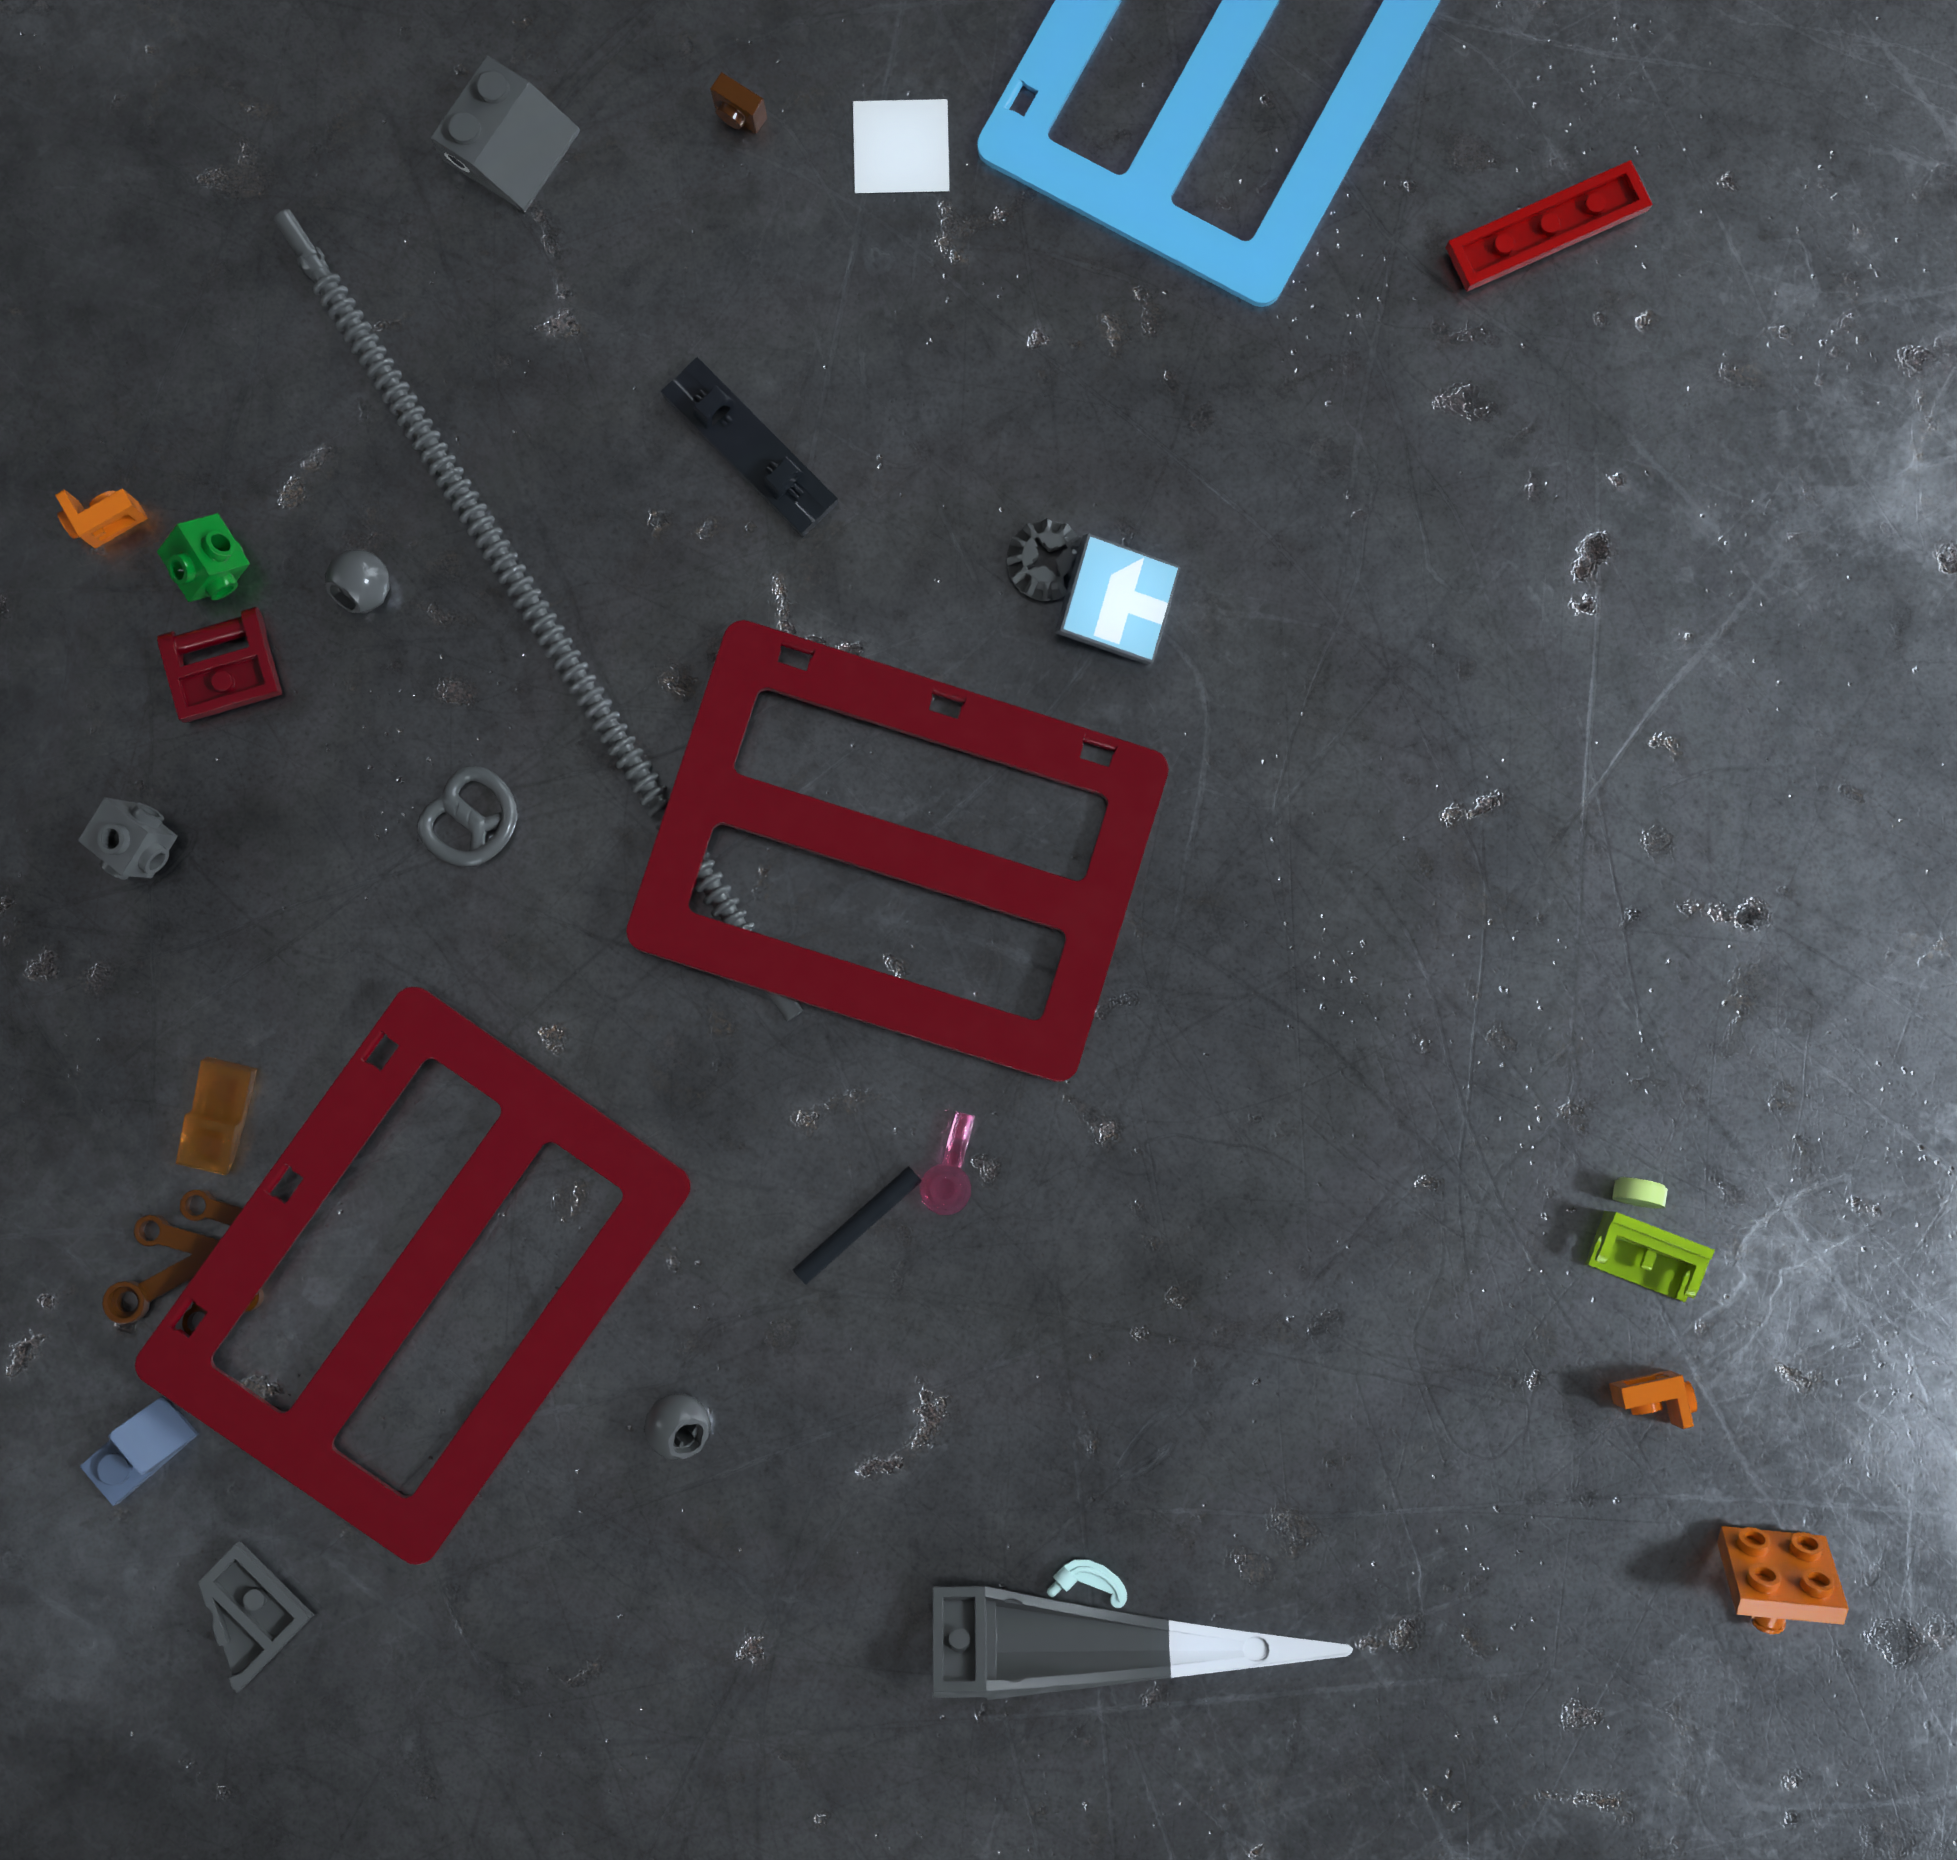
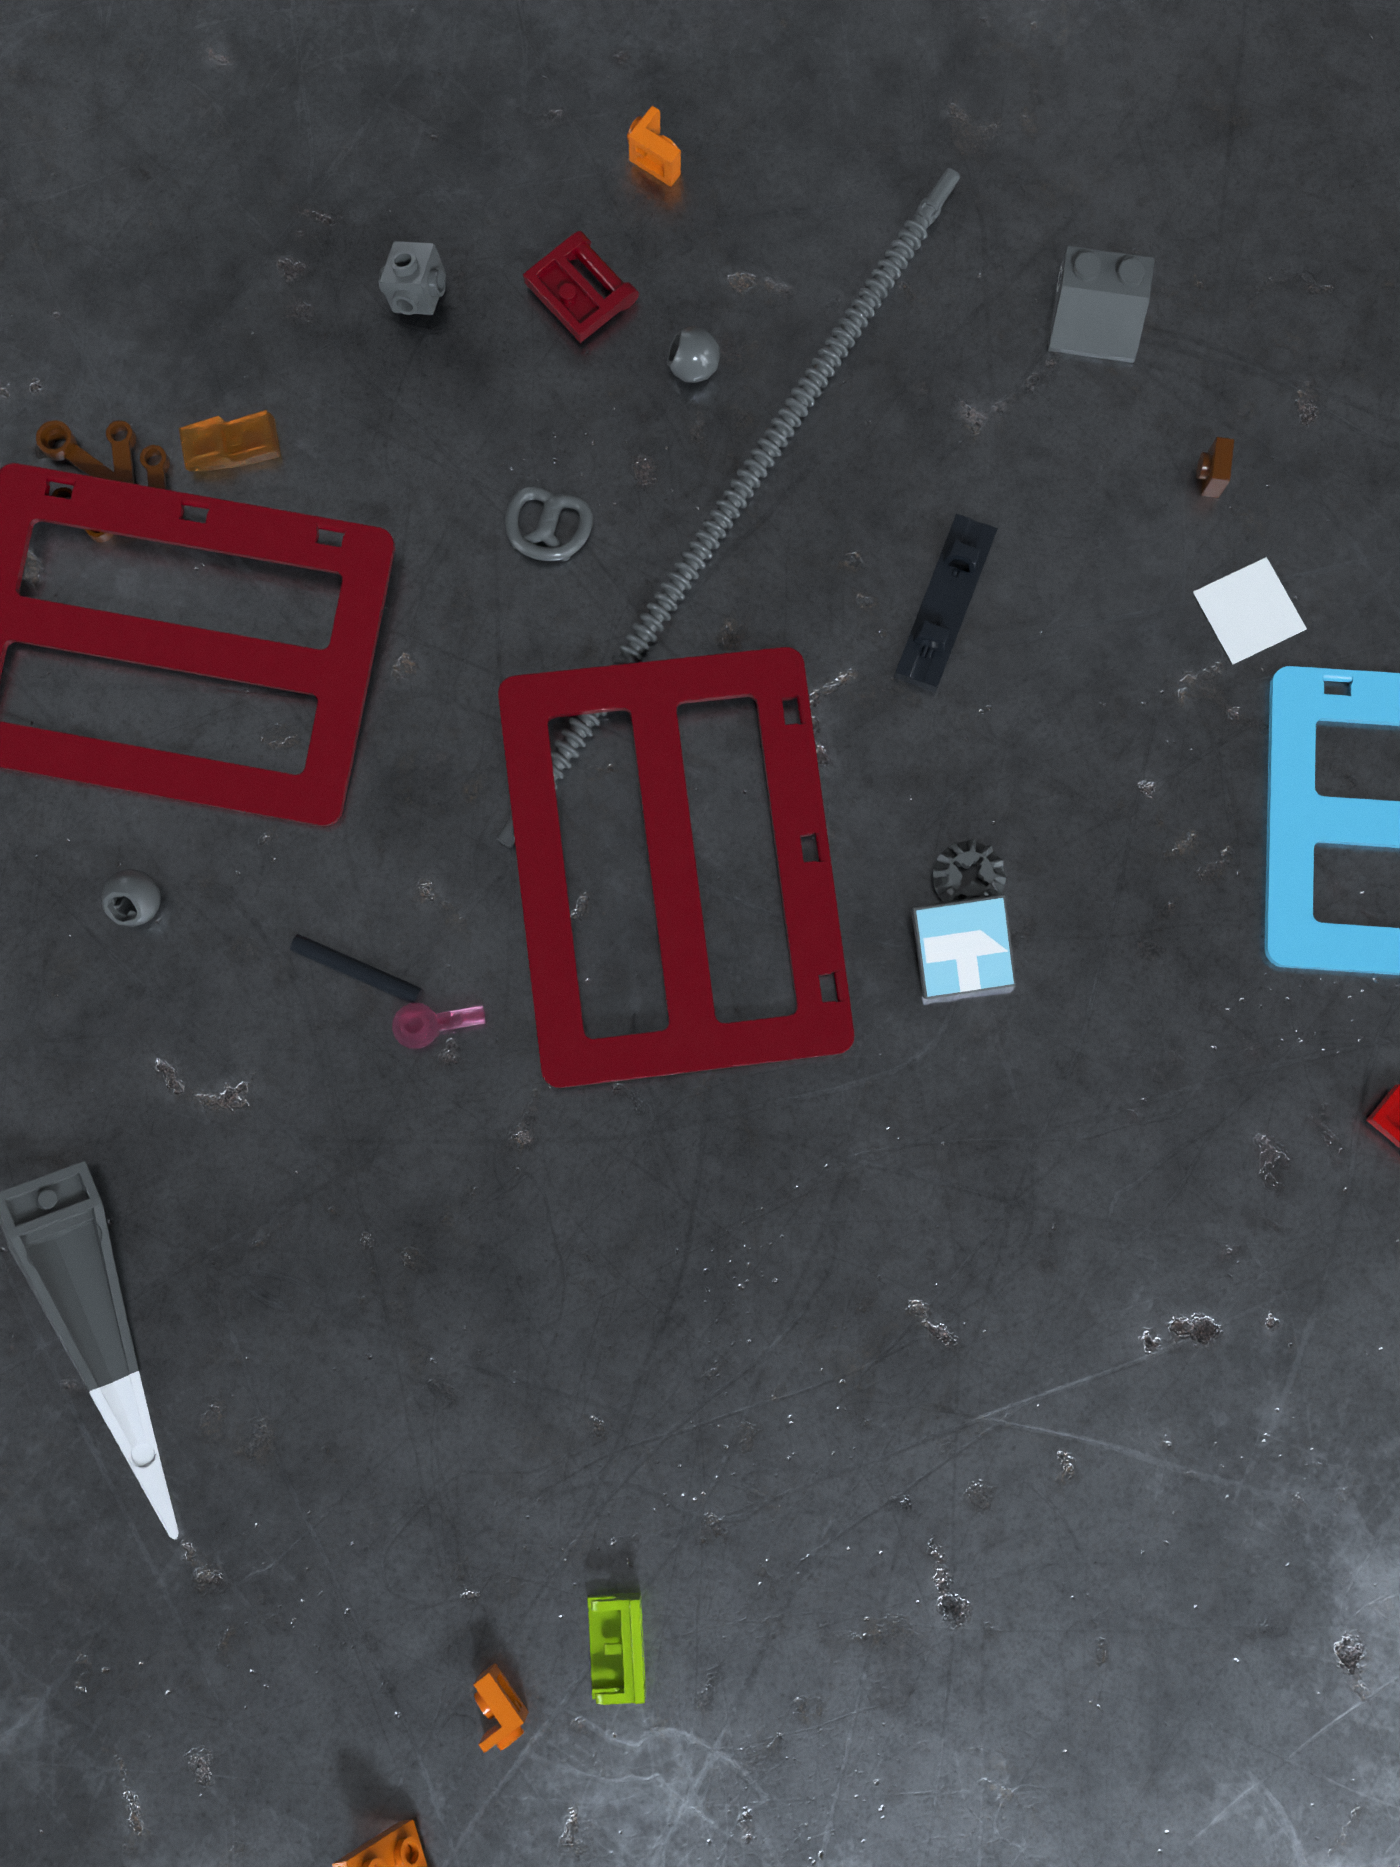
camera: 65 degrees right, 5 degrees down
green brick [157,513,250,602] -> none
light aqua piece [1047,1559,1127,1608] -> none
yellowish green tile [1612,1177,1668,1209] -> none

